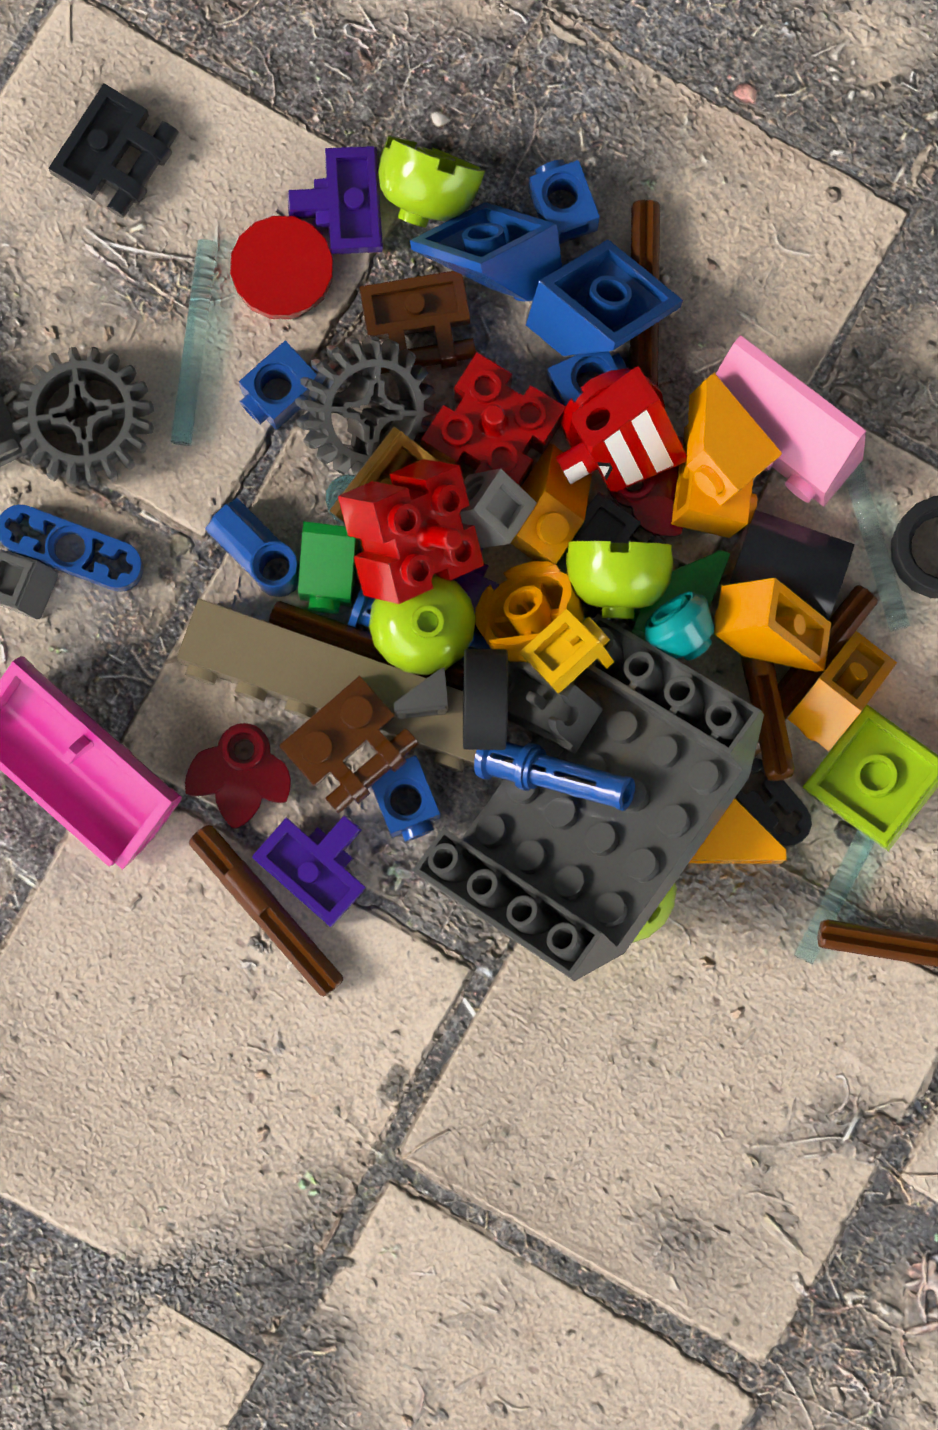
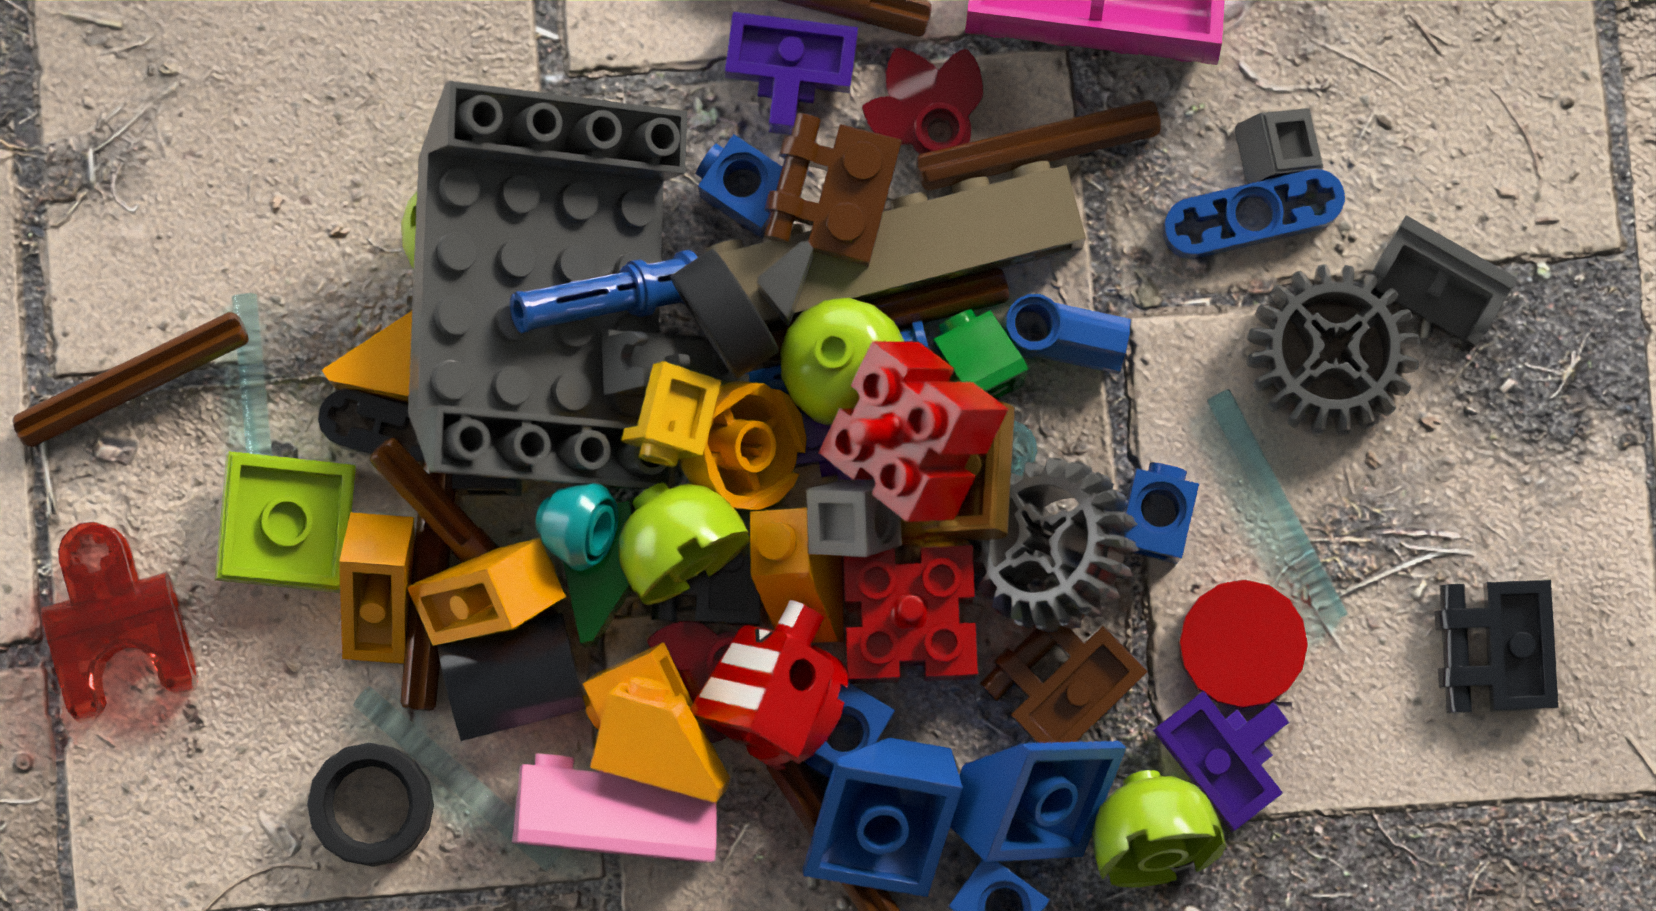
camera: 150 degrees right, 0 degrees up
none -> reddish brown axle [916,100,1161,191]

